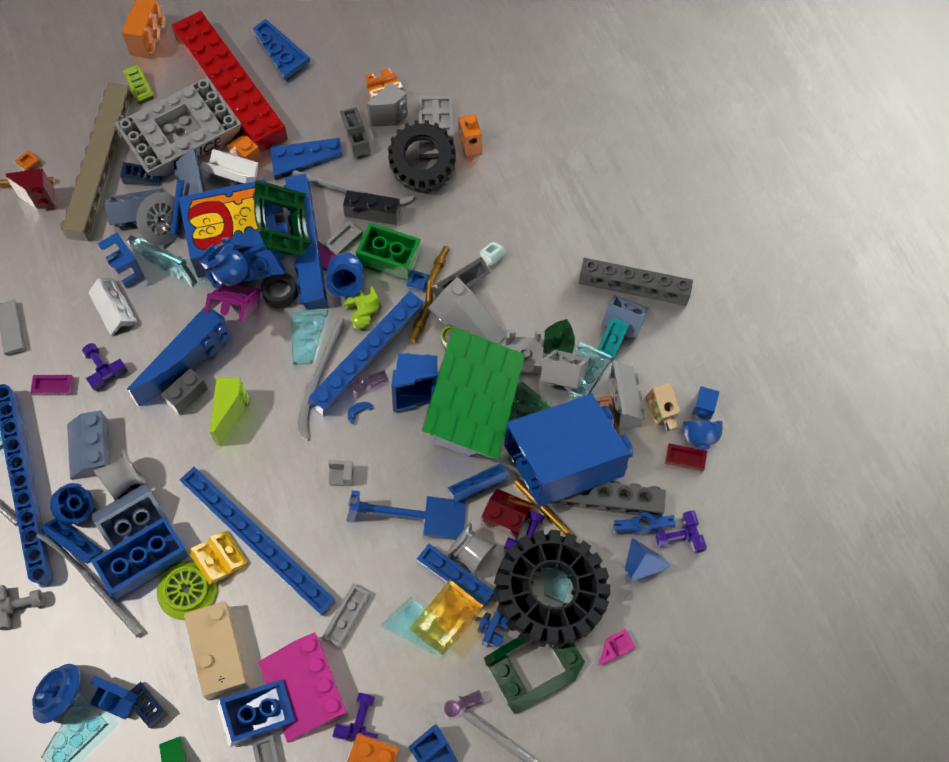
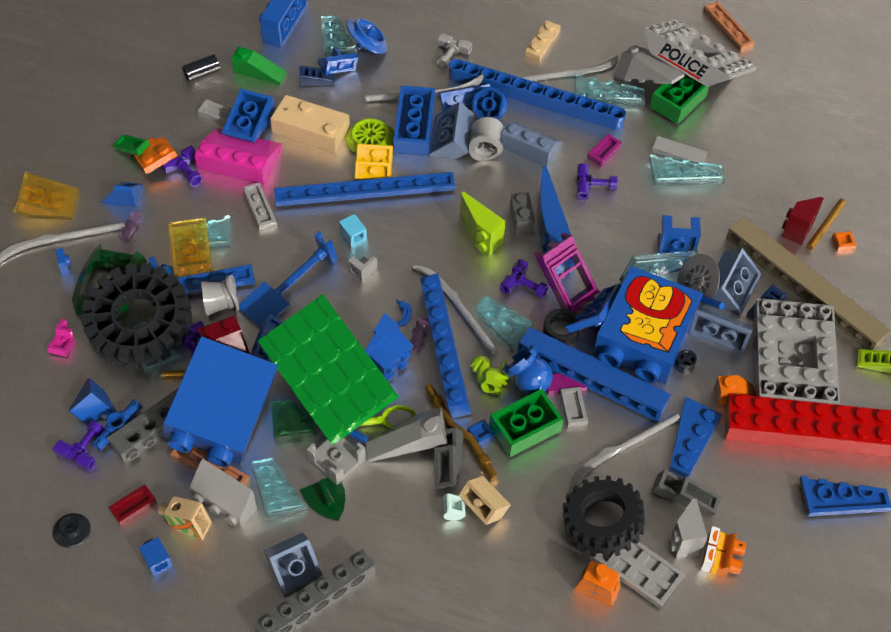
camera: 130 degrees right, 10 degrees down
white panel [89,278,137,335] -> none
blue tile [199,237,248,286] -> none
white panel [200,149,259,183] -> none
dark green wedge [254,180,312,257] -> none
black brick [343,190,401,225] -> none
light grey slope [540,350,591,390] -> none
teal plate [597,316,630,359] -> none
blue cylinder [683,421,723,449] -> none
none -> black piece [52,513,91,548]
none -> blue plate [55,248,71,275]
none -> medium azure brick [339,214,367,248]
none -> tan brick [458,476,510,525]
none -> dark purple bar [500,259,549,299]
none -> clear light blue wing [649,154,726,186]

